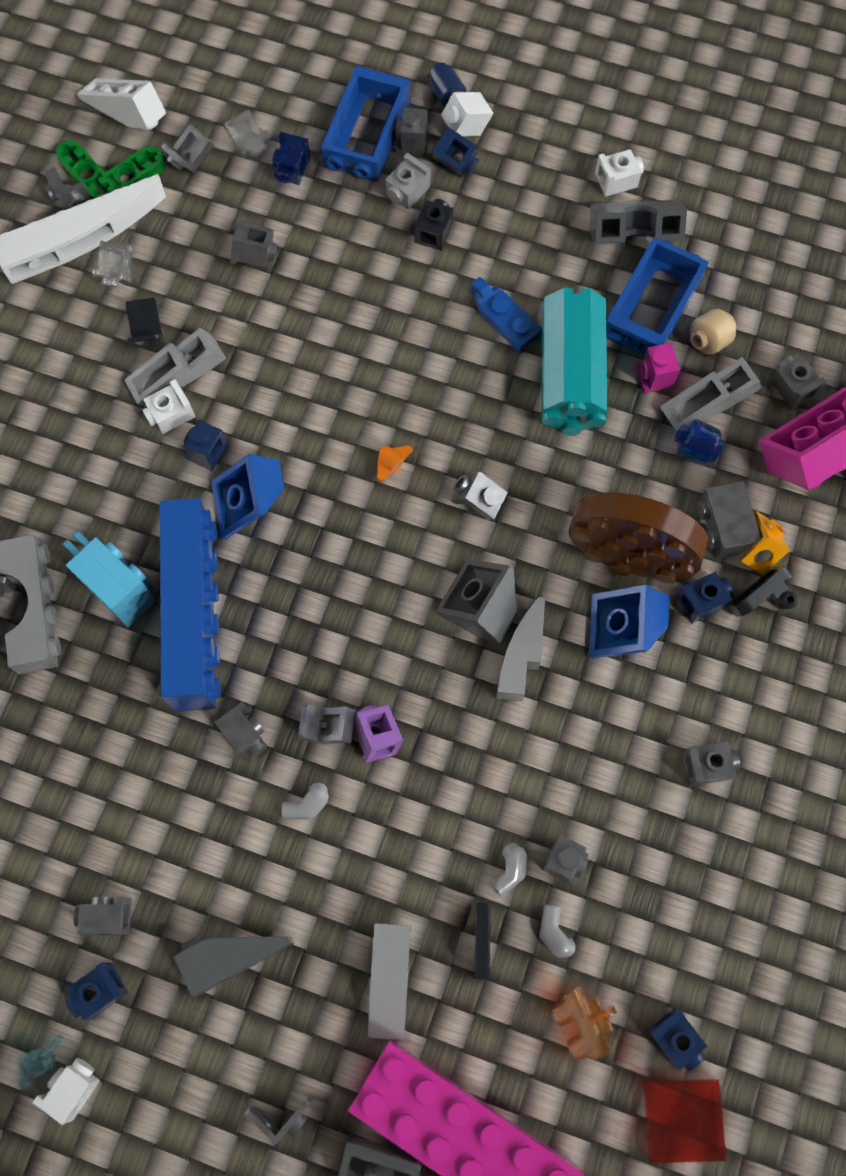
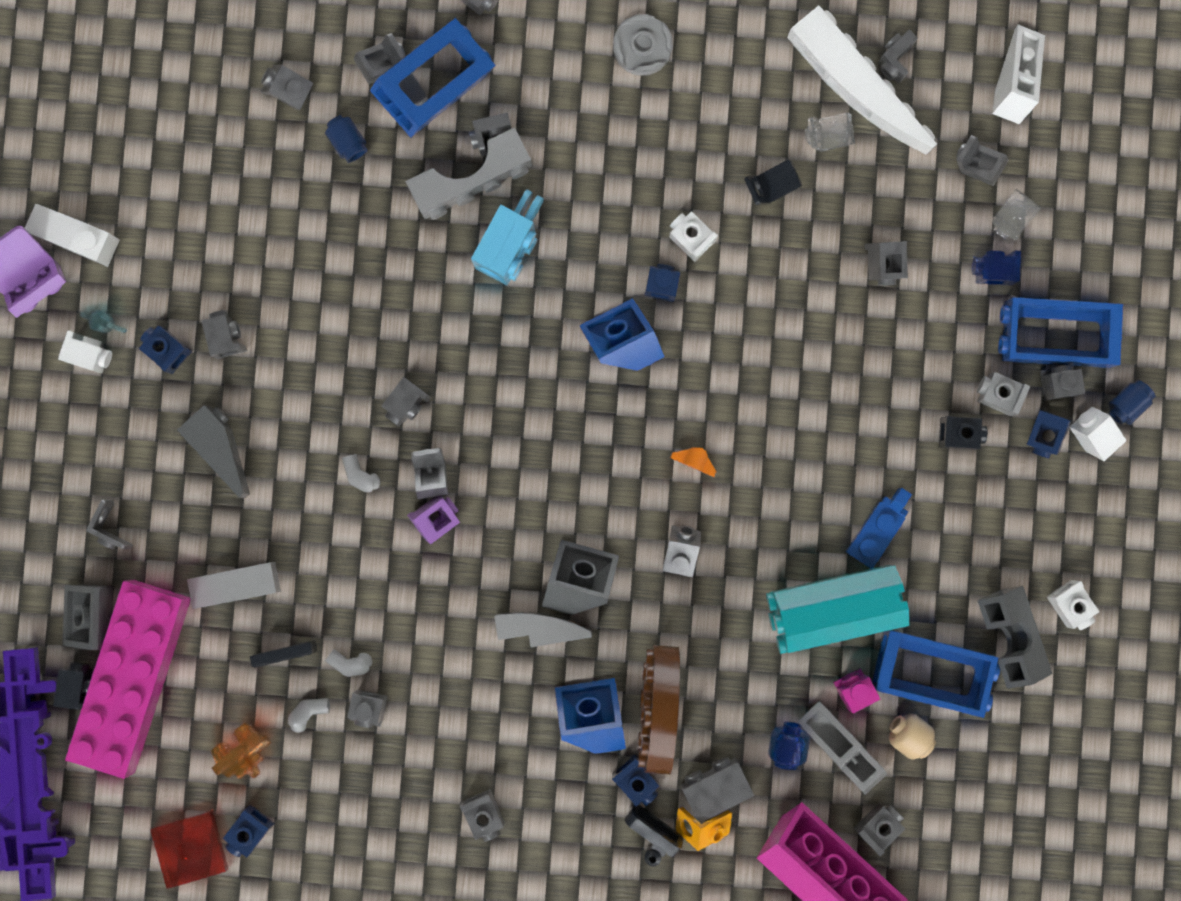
camera: 75 degrees right, 15 degrees up
green beam [56,140,165,199] -> none
light grey slope [124,328,226,405] -> none
blue brick [160,498,221,712] -> none

